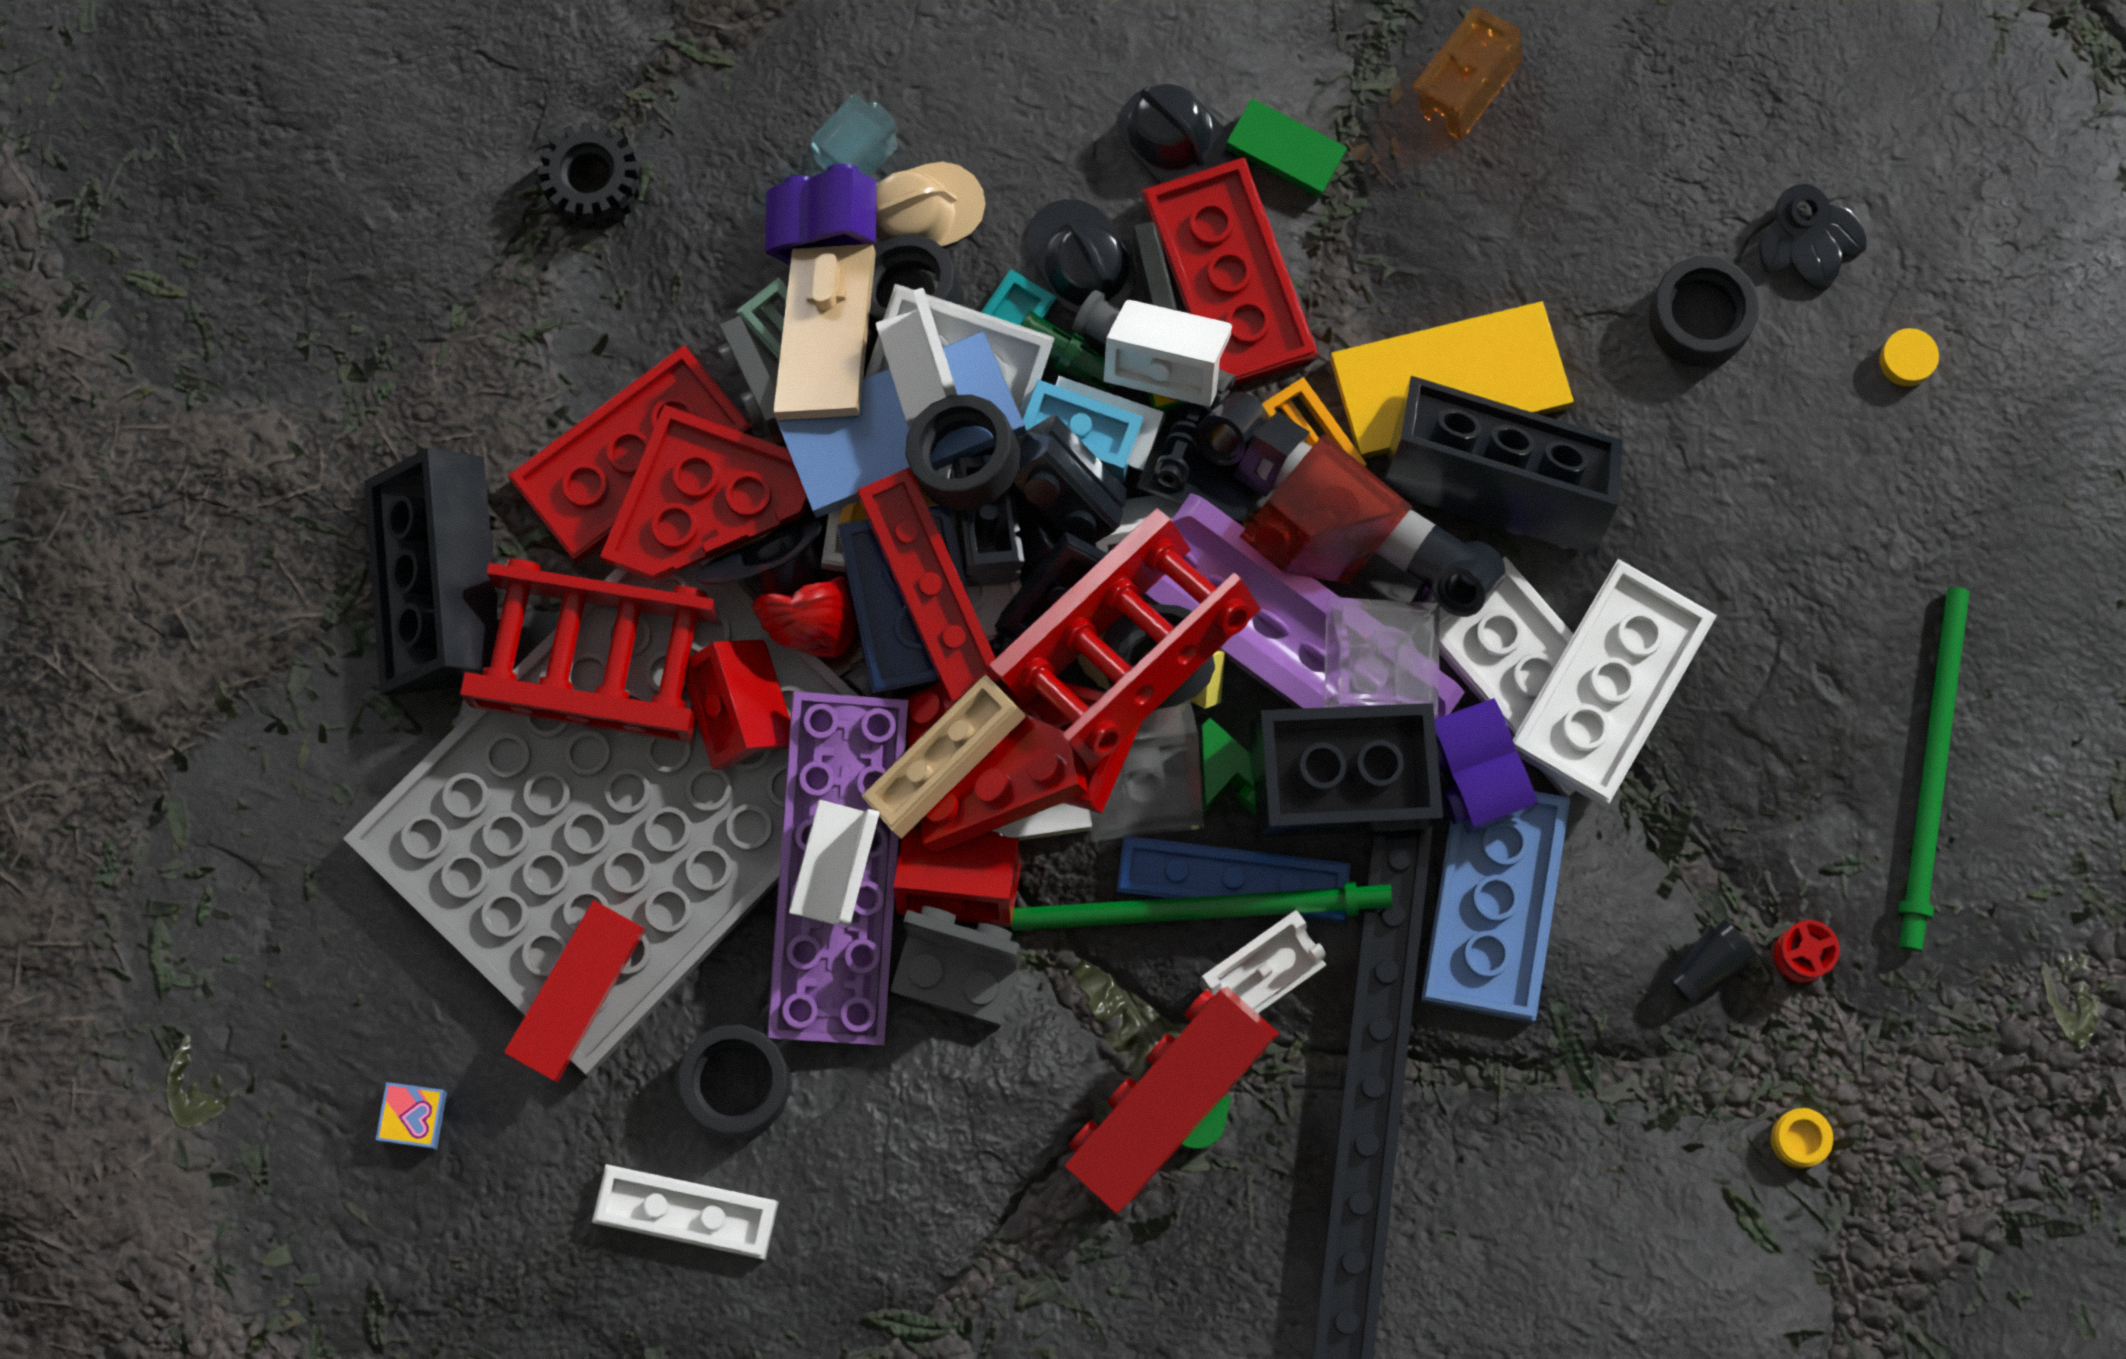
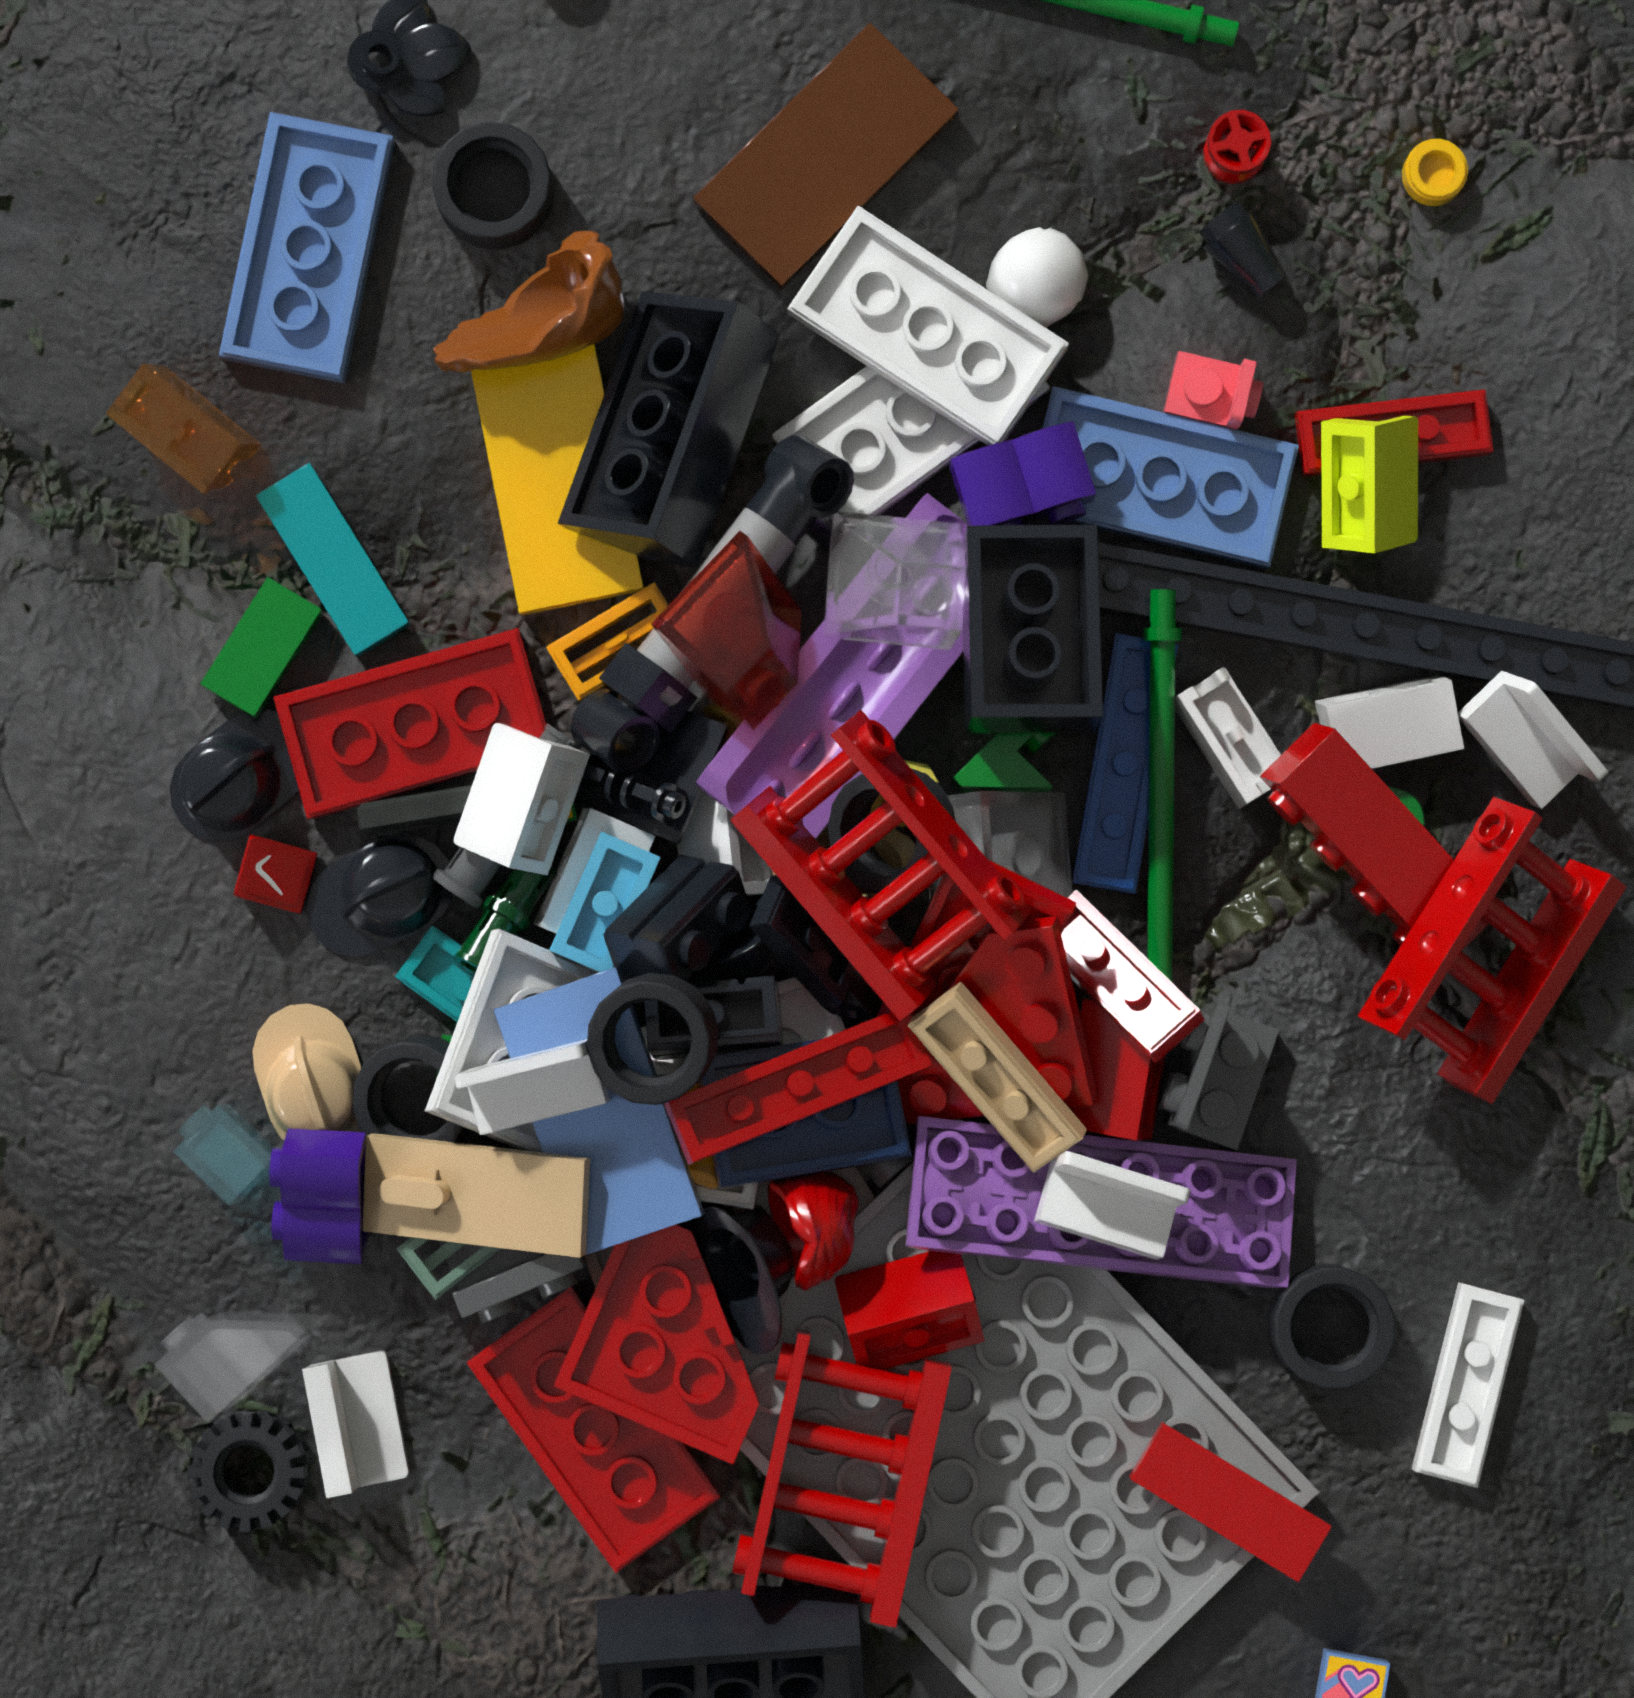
camera: 85 degrees left, 10 degrees up
none -> clear slope [155,1311,324,1423]
none -> medium blue tile [219,112,396,384]
none -> red slope [234,835,318,914]
none -> teal tile [255,462,411,658]
none -> white panel [302,1350,410,1498]
none -> dark orange hair [433,231,625,373]
none -> reddish brown tile [693,23,959,290]
none -> white hair [986,227,1089,328]
none -> tile [1061,890,1205,1063]
none -> coral bracket [1163,351,1263,430]
none -> red tile [1294,389,1493,477]
none -> white hinge [1315,675,1464,769]
none -> neon yellow panel [1321,415,1418,554]
none -> red fence [1357,797,1627,1104]
none -> white panel [1458,671,1609,809]

